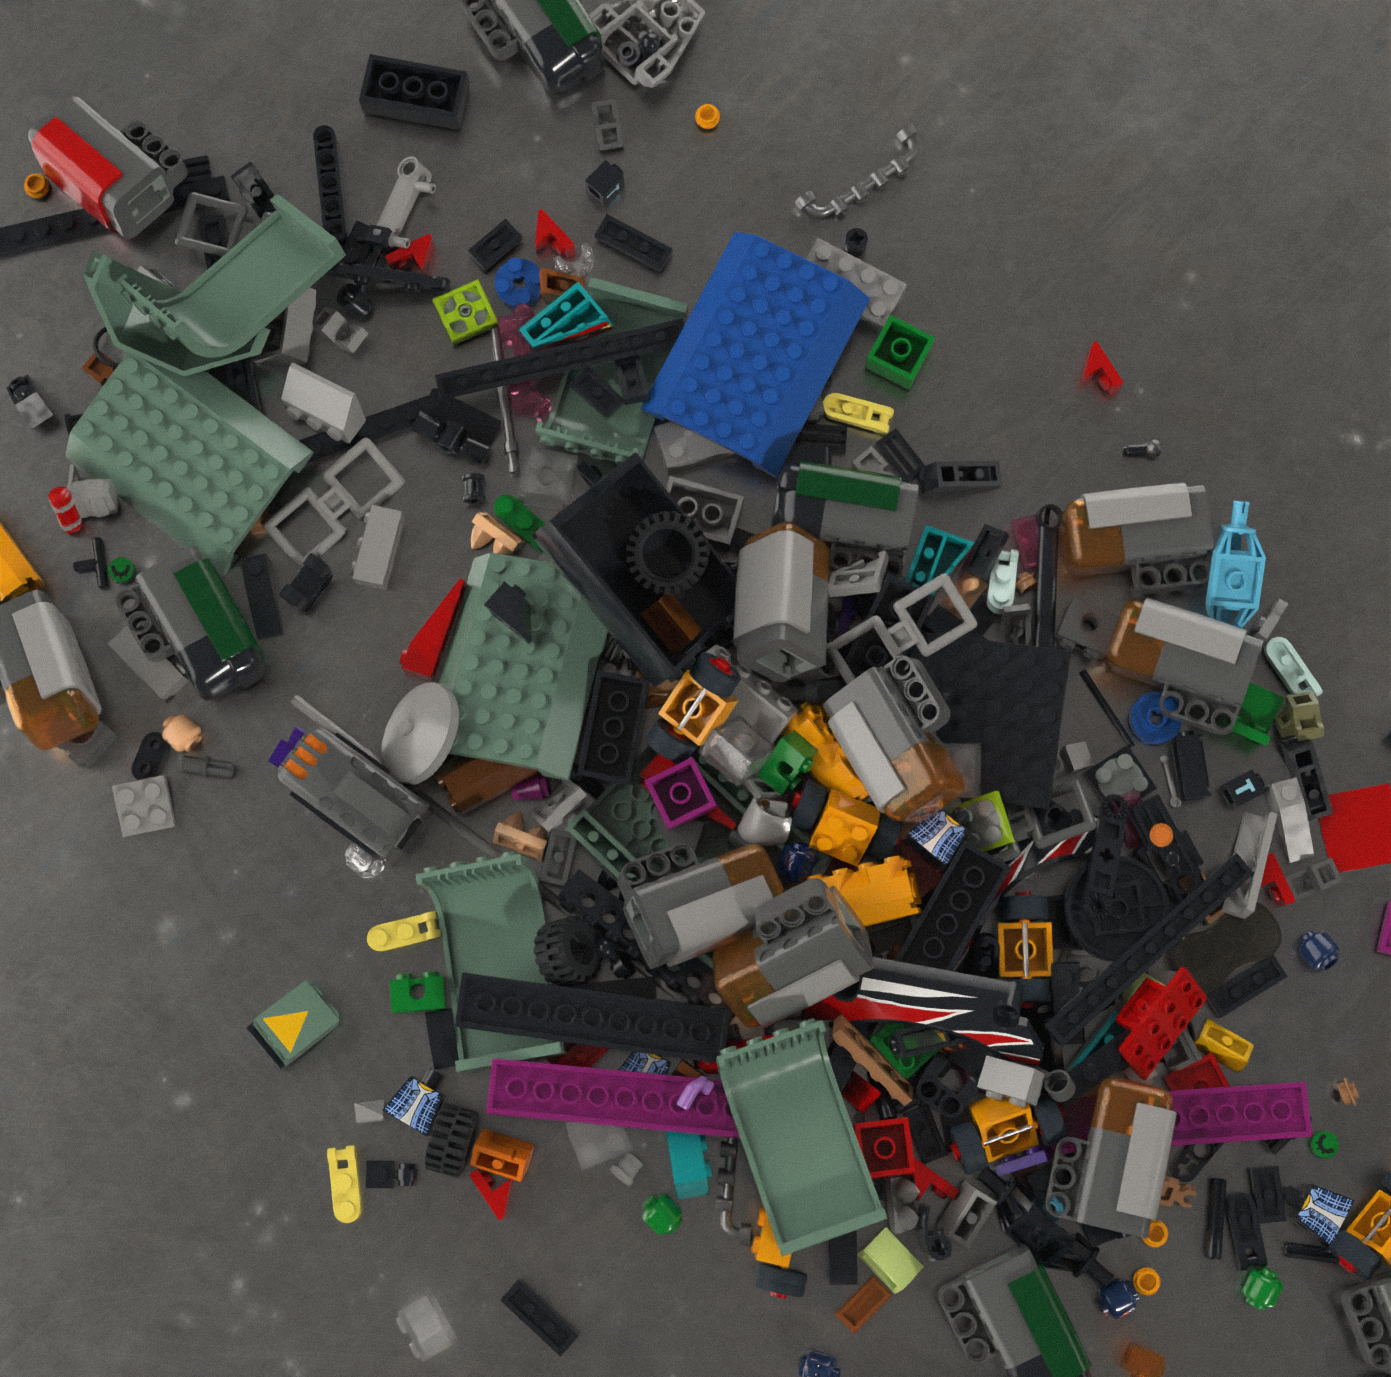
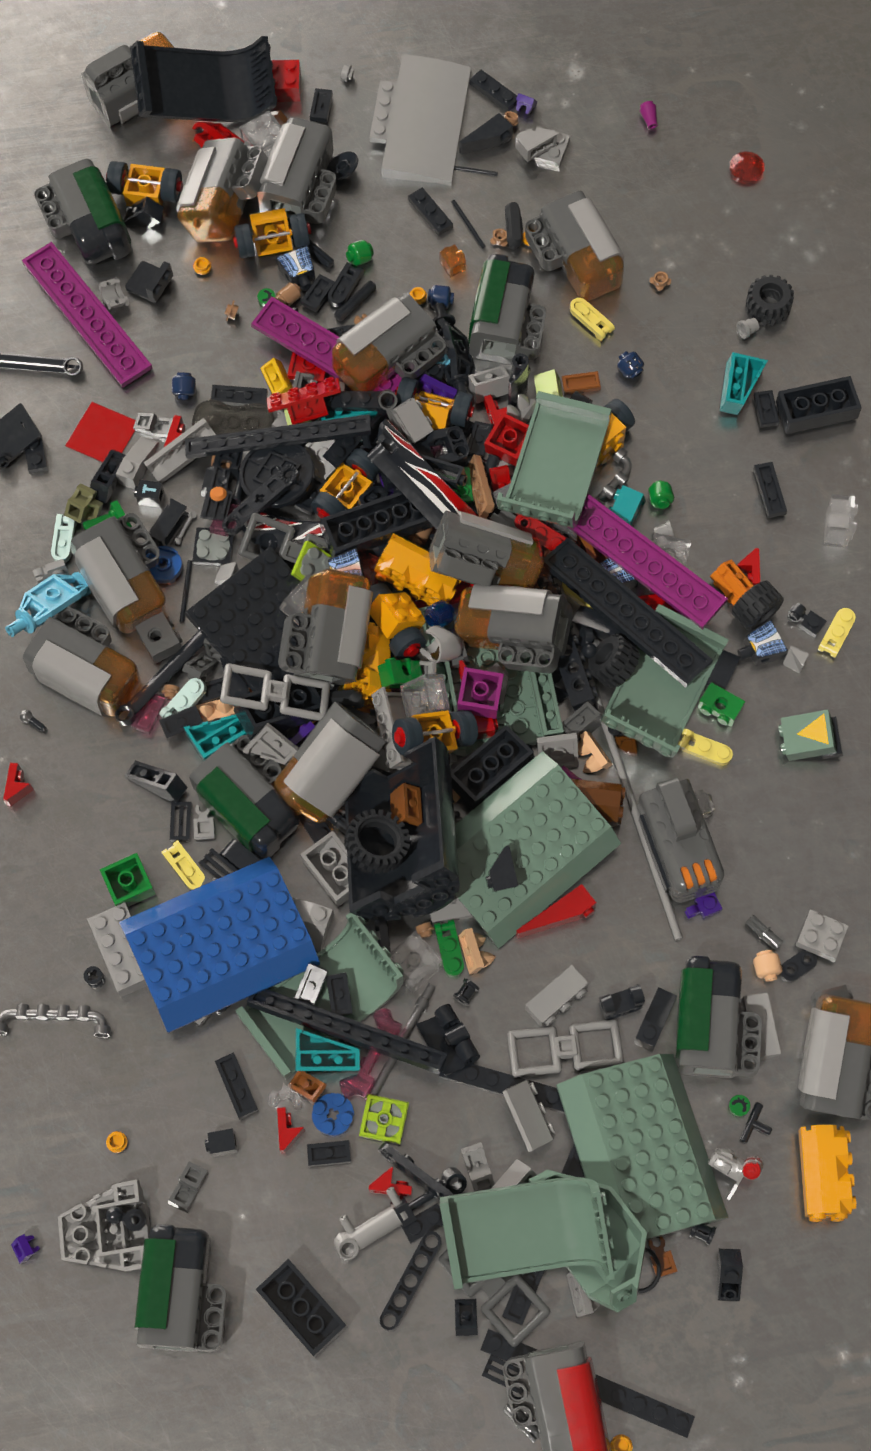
camera: 140 degrees left, 10 degrees down
light grey dish [381,682,459,785] -> none
medium lavender arm [677,1076,714,1110] -> none
none -> medium nougat brick [274,283,301,306]

